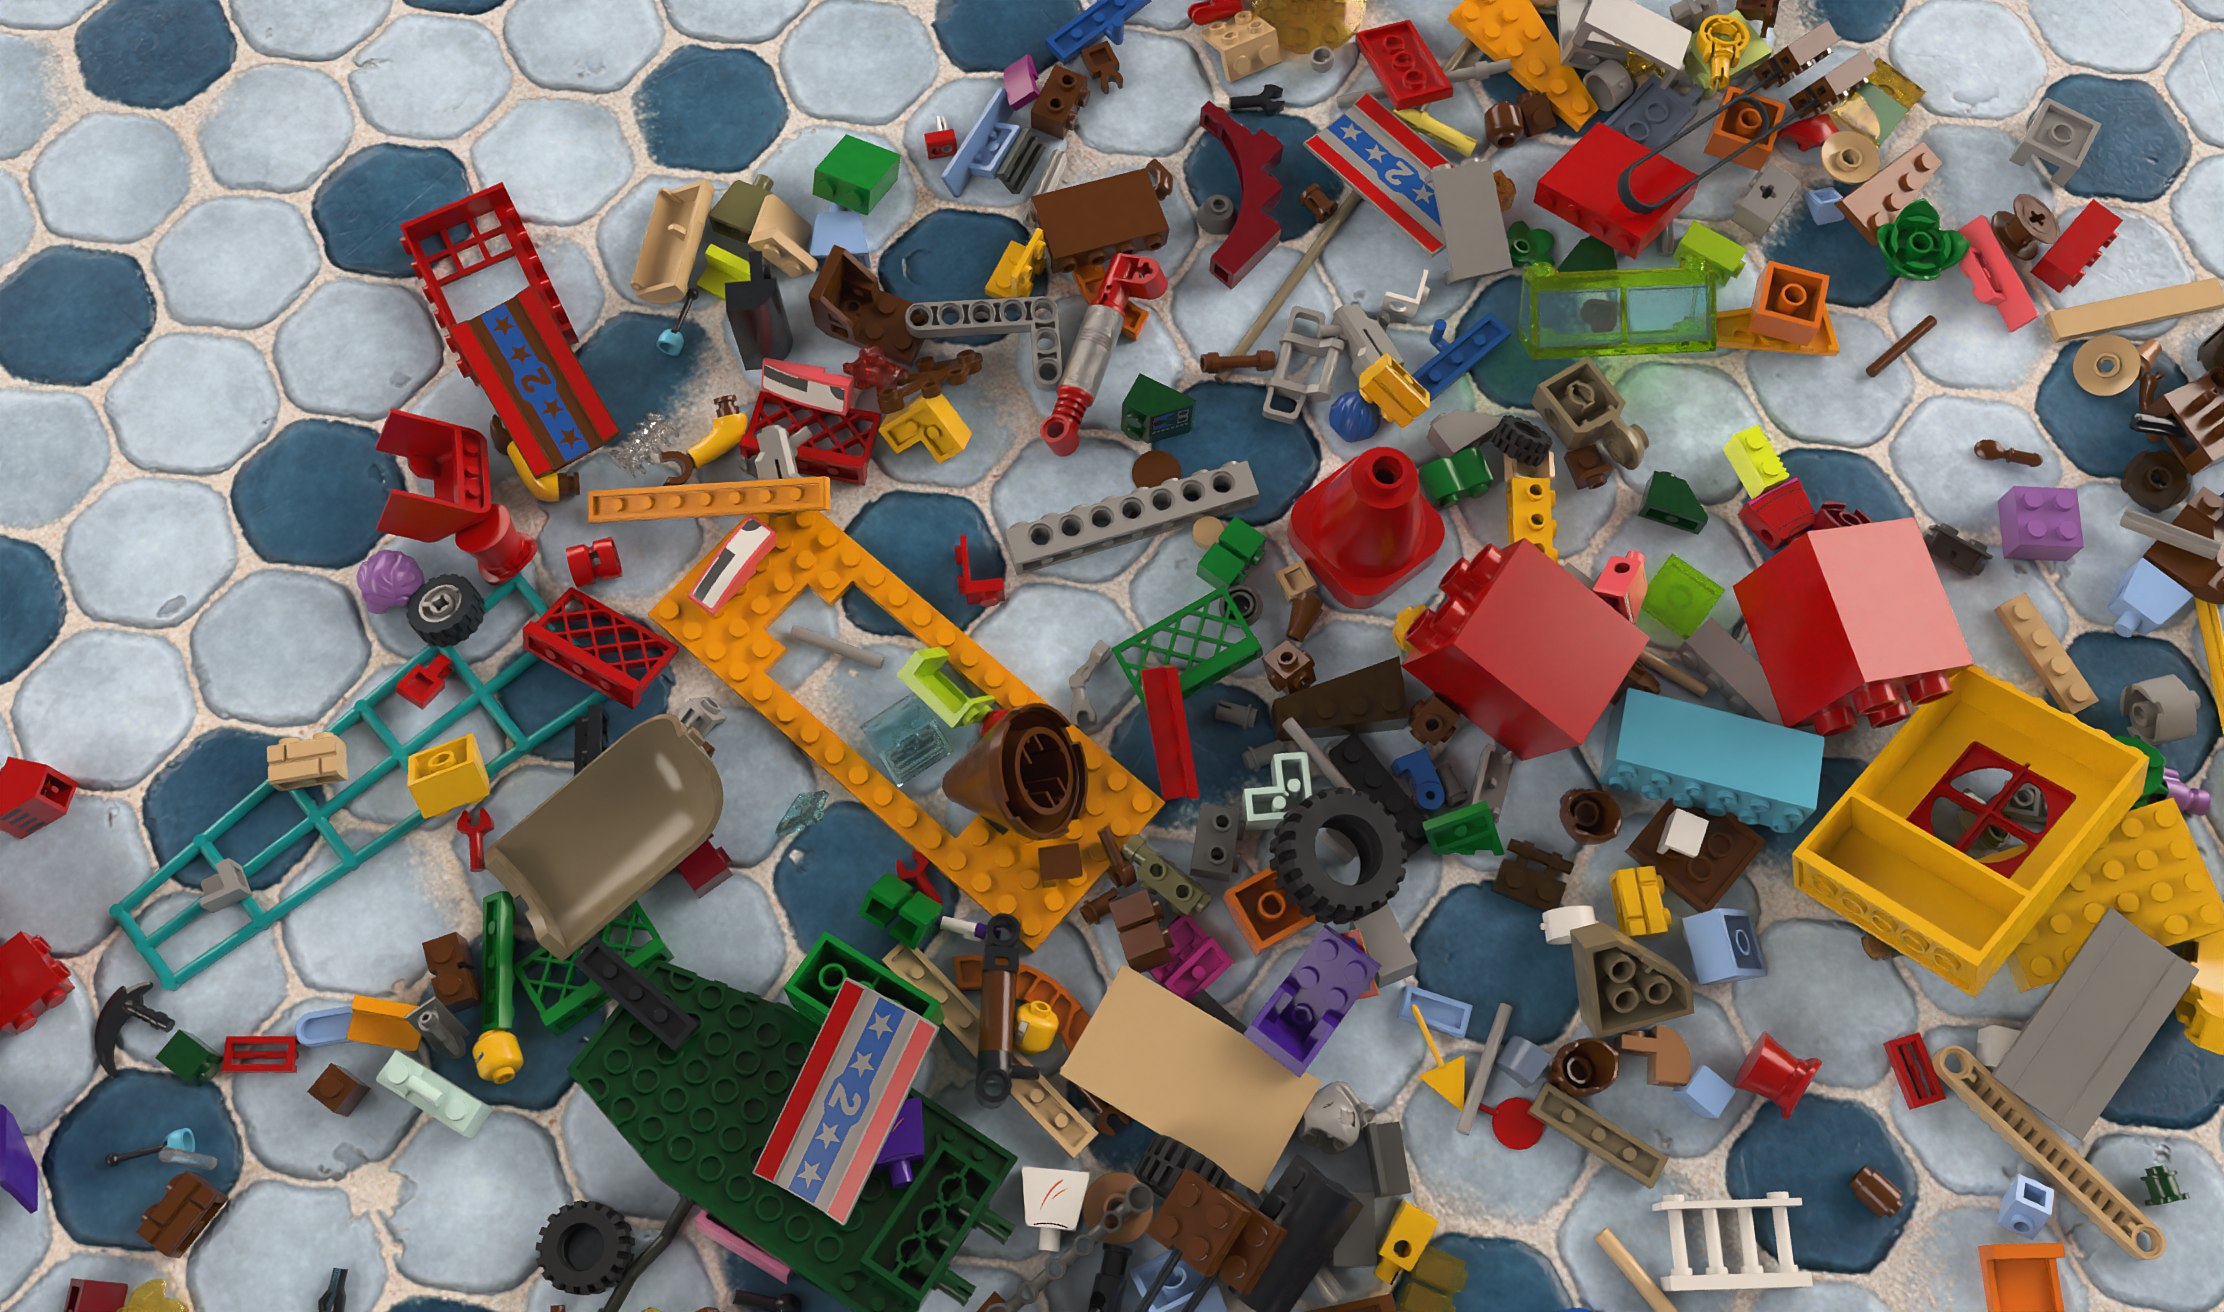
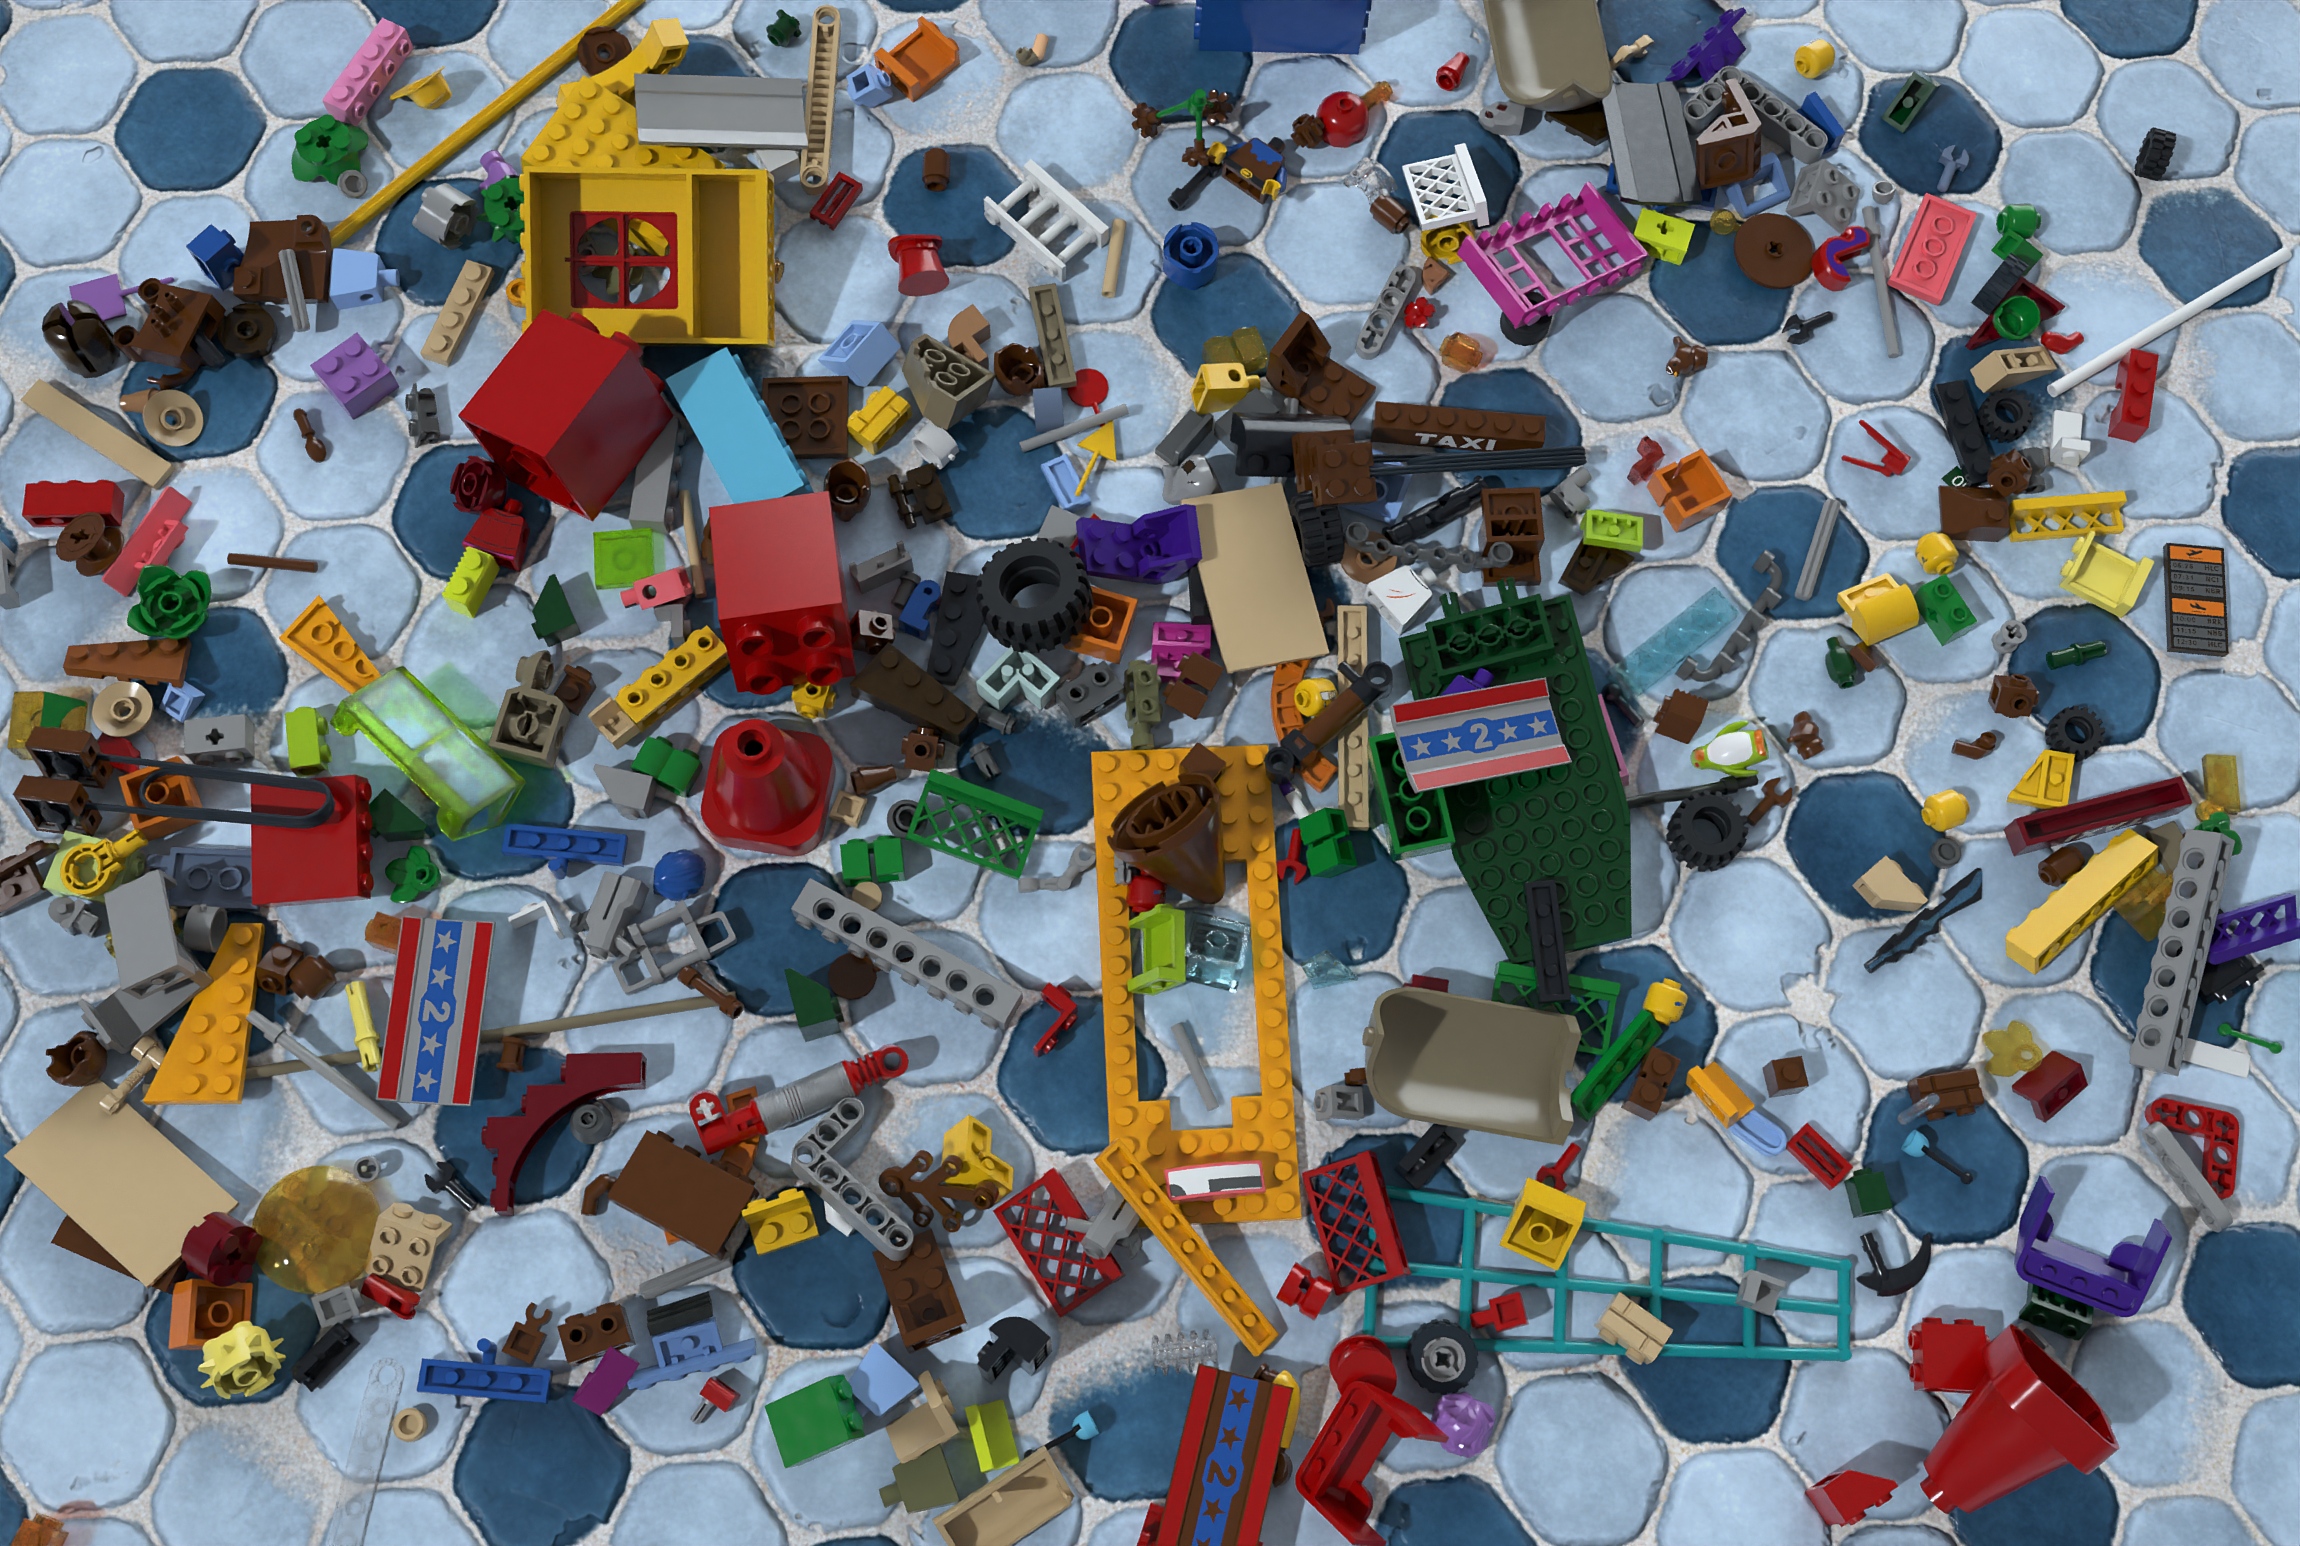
camera: 135 degrees left, 0 degrees up
light aqua piece [376,1050,494,1139] -> none
dark grey hinge [405,996,470,1059] -> none
yellow piece [659,395,747,486] -> none
slope [761,358,853,416] -> none
clear red hips [843,344,906,397] -> none
reddish brown pin [1079,887,1122,926] -> none
reddish brown bar [1097,826,1137,888] -> none
red fence [1140,664,1200,801] -> none
light grey bar [1282,717,1356,795] -> none
red plate [1355,20,1454,111] -> none
yellow brick [1359,353,1430,428] -> none
green wing [1422,800,1505,856] -> none
light grey panel [1424,157,1513,285] -> none
black tyre [1491,415,1553,467] -> none
white panel [1656,808,1709,858] -> none
light blue panel [1672,1065,1736,1119] -> none
orange brick [1747,260,1830,346] -> none

